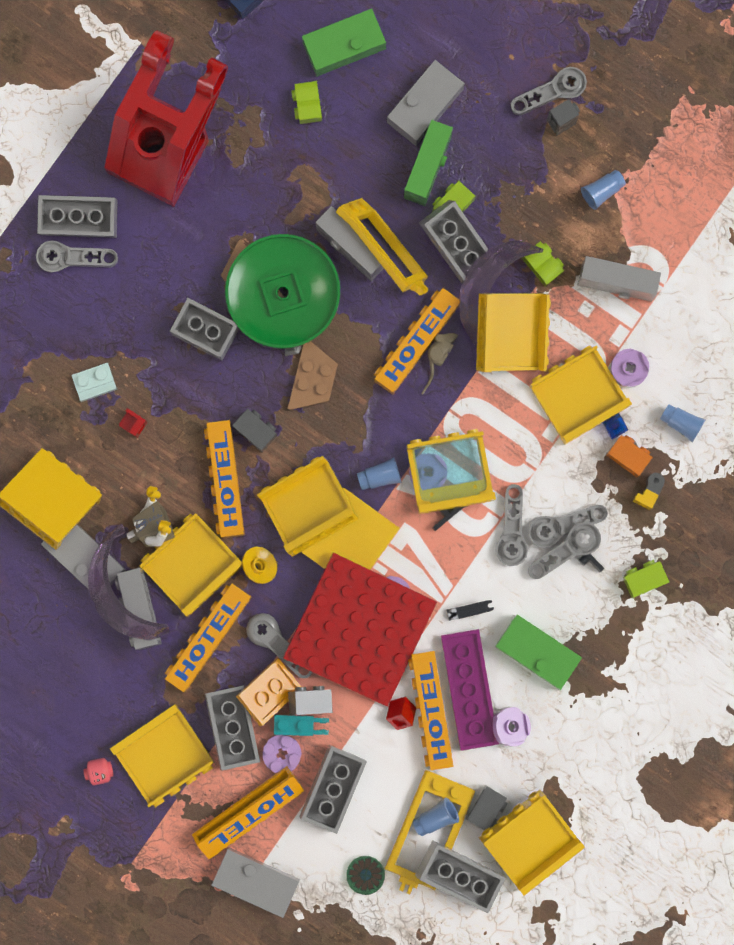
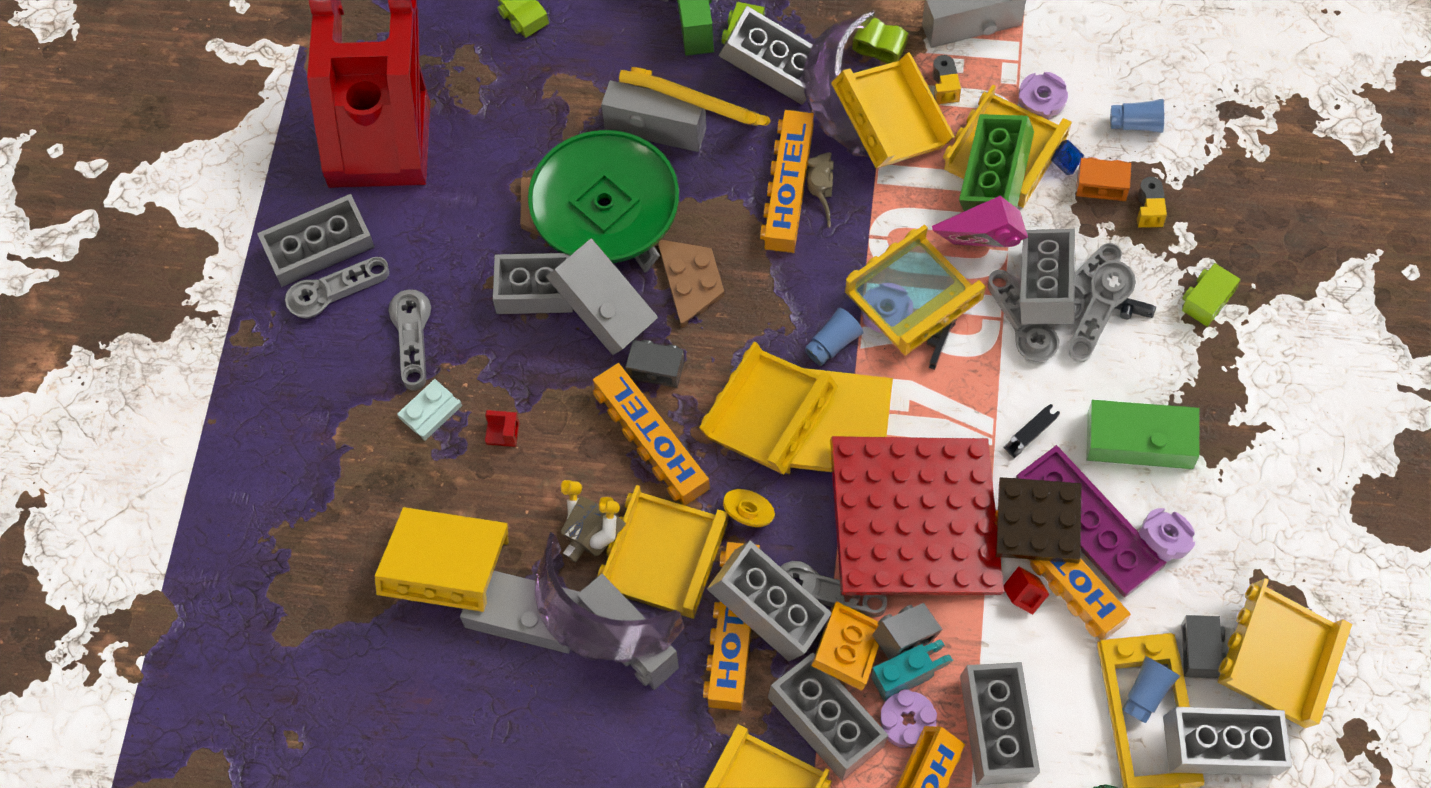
camera: 25 degrees left, 20 degrees down
none -> light grey beam [388,289,431,391]
none -> light grey brick [546,238,658,355]
none -> light grey brick [707,541,832,661]
none -> leg [932,55,961,105]
none -> dark pink slope [932,196,1028,247]
none -> bright green brick [959,114,1034,211]
none -> dark brown plate [996,477,1082,563]
none -> light grey brick [1020,229,1076,324]

